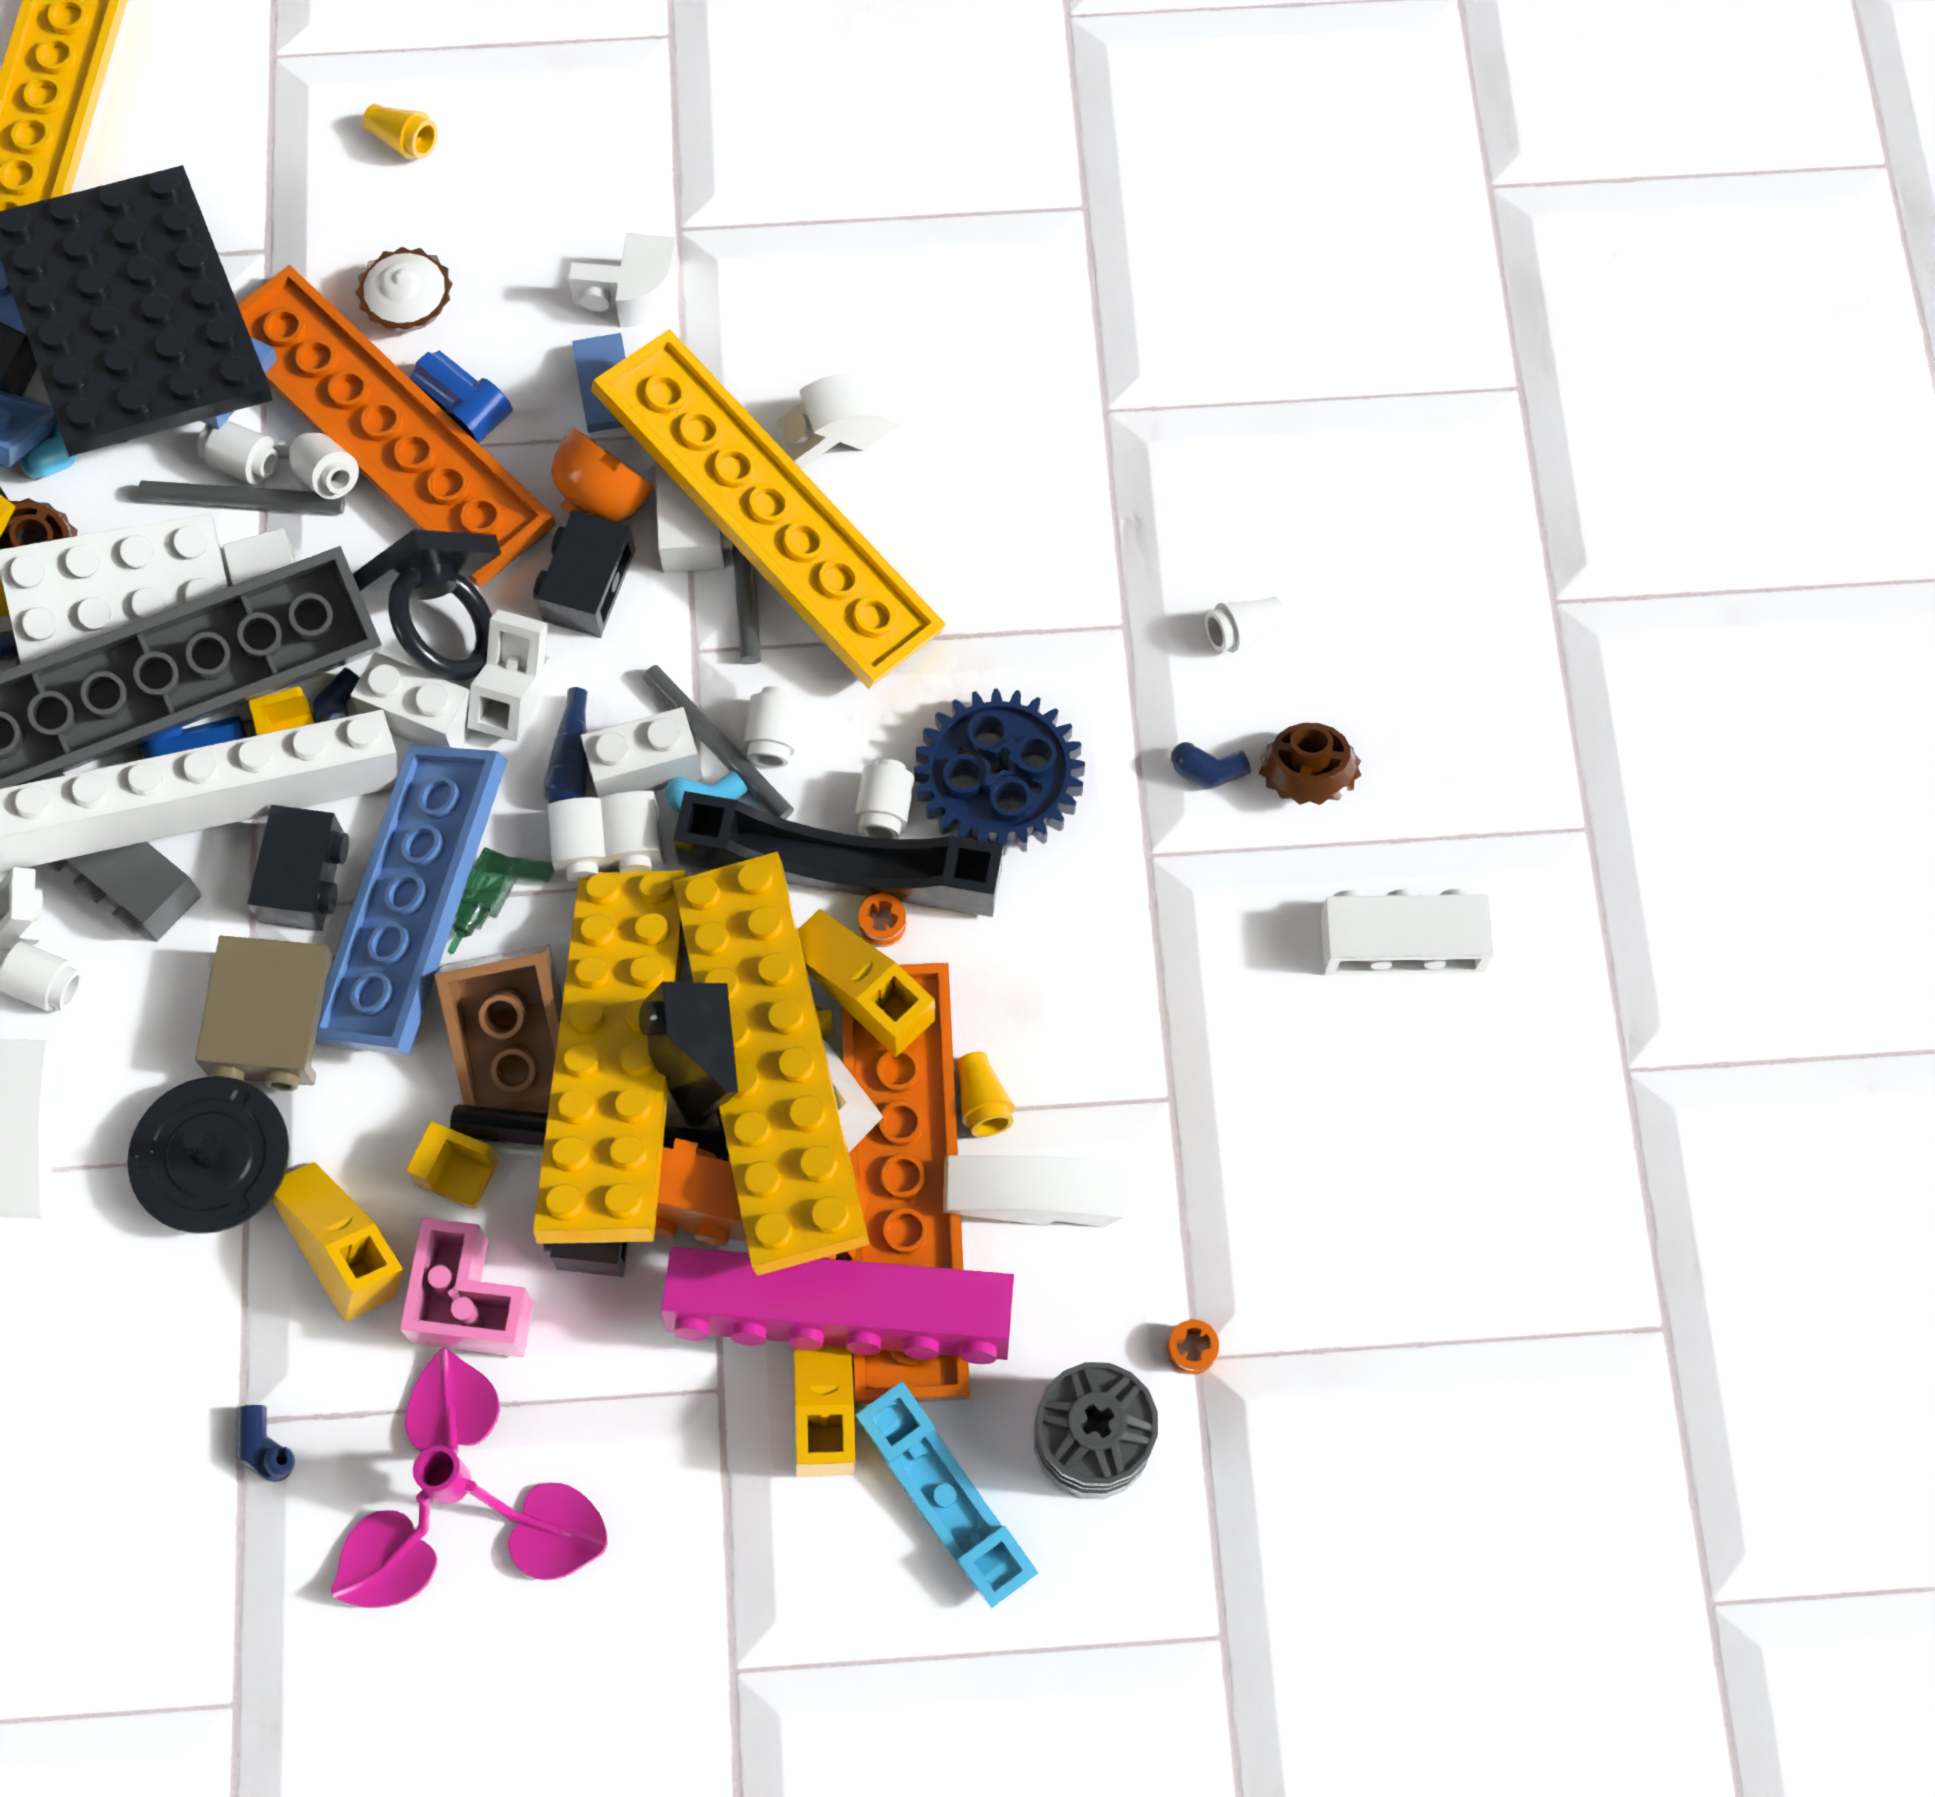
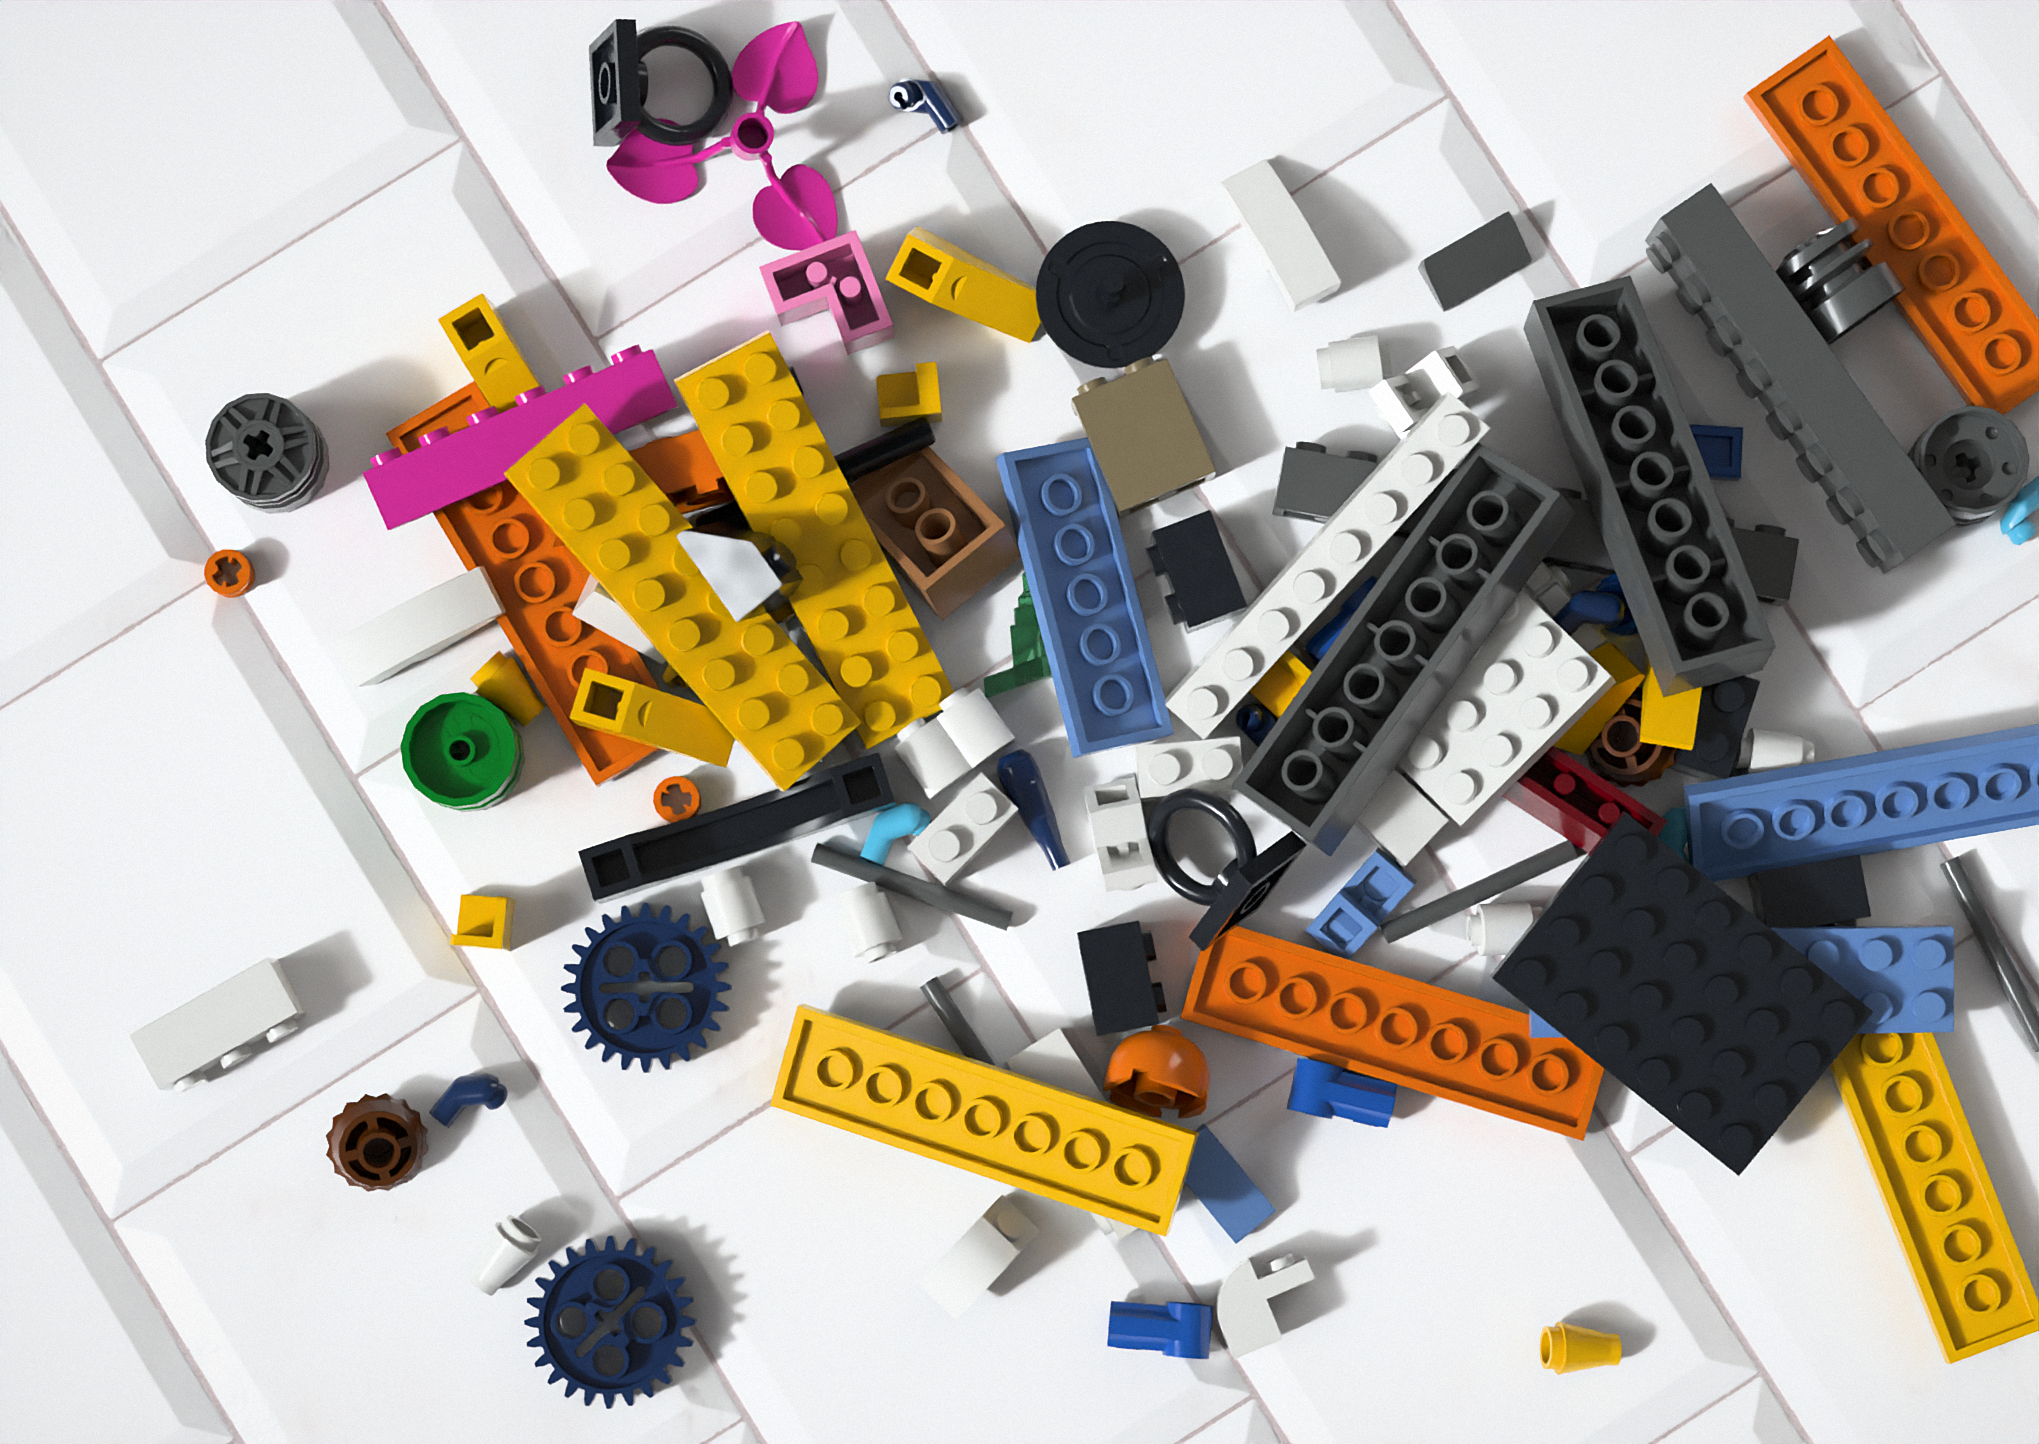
camera: 155 degrees right, 15 degrees up
white brick [289,433,359,499] -> none
white piece [355,246,453,332] -> none
medium azure slope [855,1381,1039,1609] -> none
none -> green wheel [400,692,525,812]
none -> yellow panel [450,894,515,952]
none -> dark blue gear [524,1235,697,1409]
none -> black tile [588,19,733,147]
none -> blue piece [1107,1300,1213,1359]
none -> medium blue slope [1305,847,1417,960]
none -> dark red brick [1502,746,1667,853]

